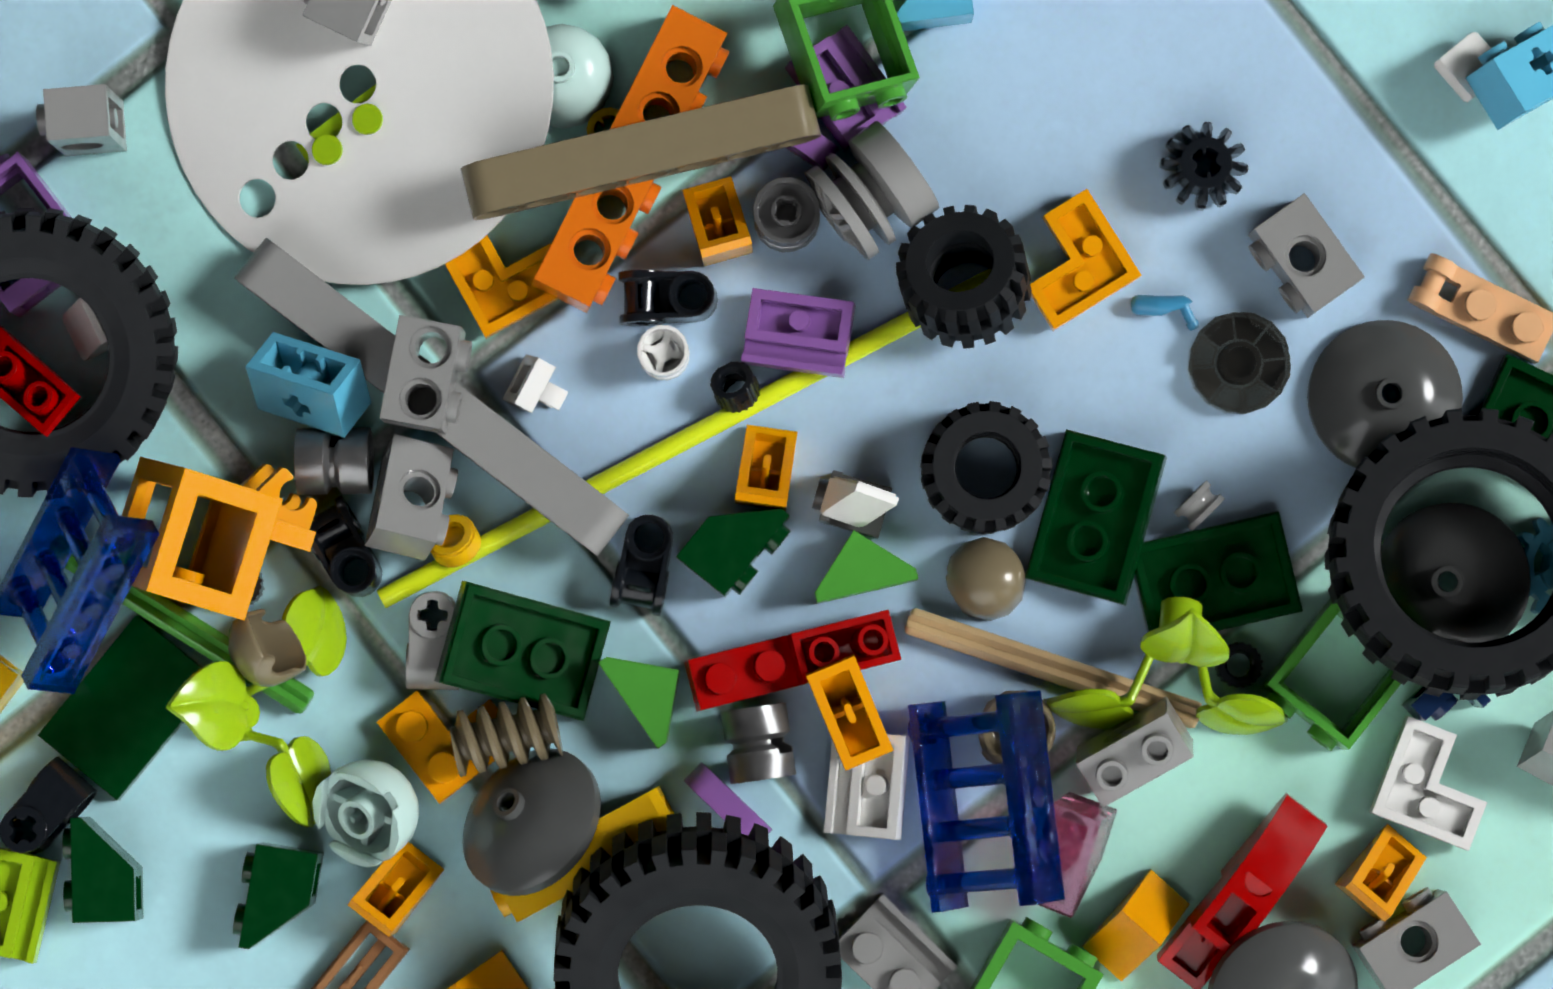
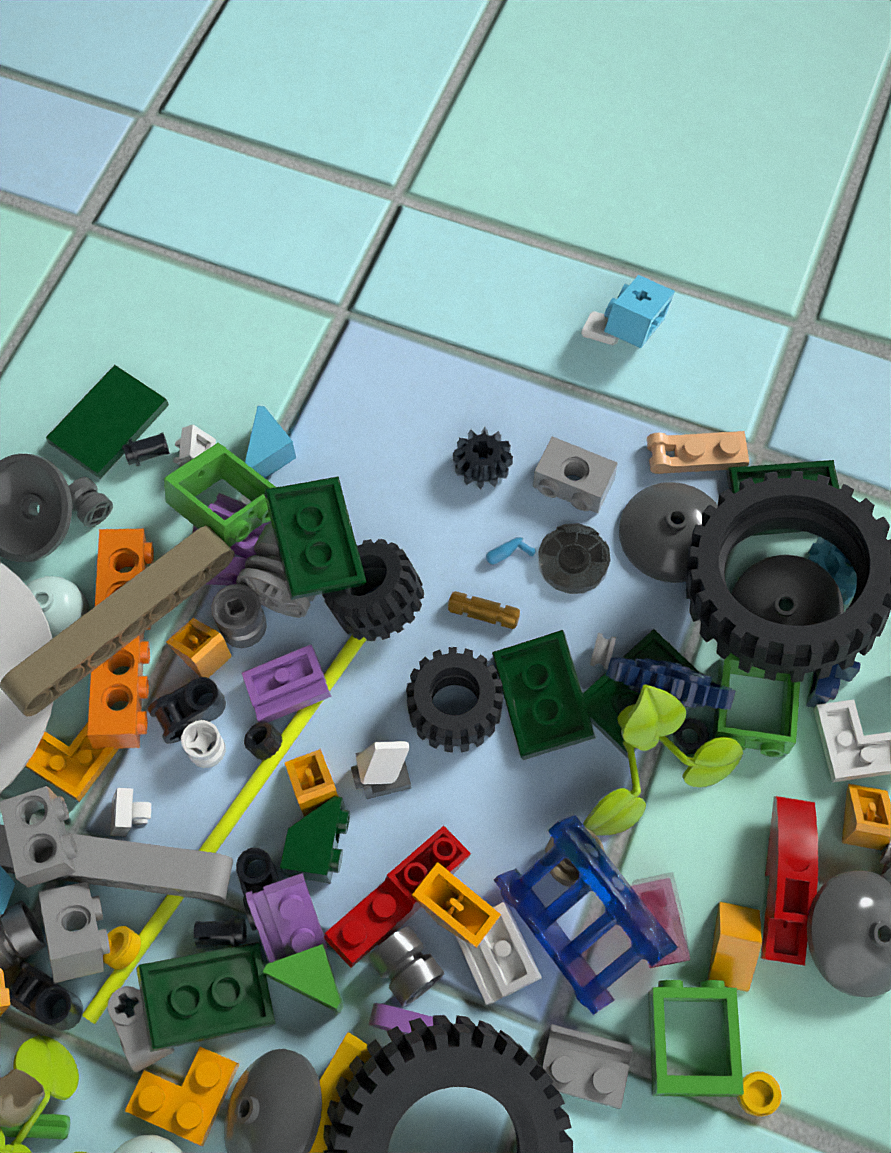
camera: 30 degrees left, 20 degrees down
dark tan piece [450,693,564,777] -> none
bright green slope [815,530,918,604] -> none
tan axle [905,608,1202,728] -> none
dark tan hair [946,537,1026,621] -> none
light orange plate [1030,189,1142,331] -> none
light grey brick [1076,696,1194,807] -> none
none -> black pin [193,915,247,948]
none -> medium lavender plate [246,873,328,963]
none -> dark green tile [264,476,366,600]
none -> pearl gold axle [448,591,520,629]
none -> dark blue gear [606,657,736,710]

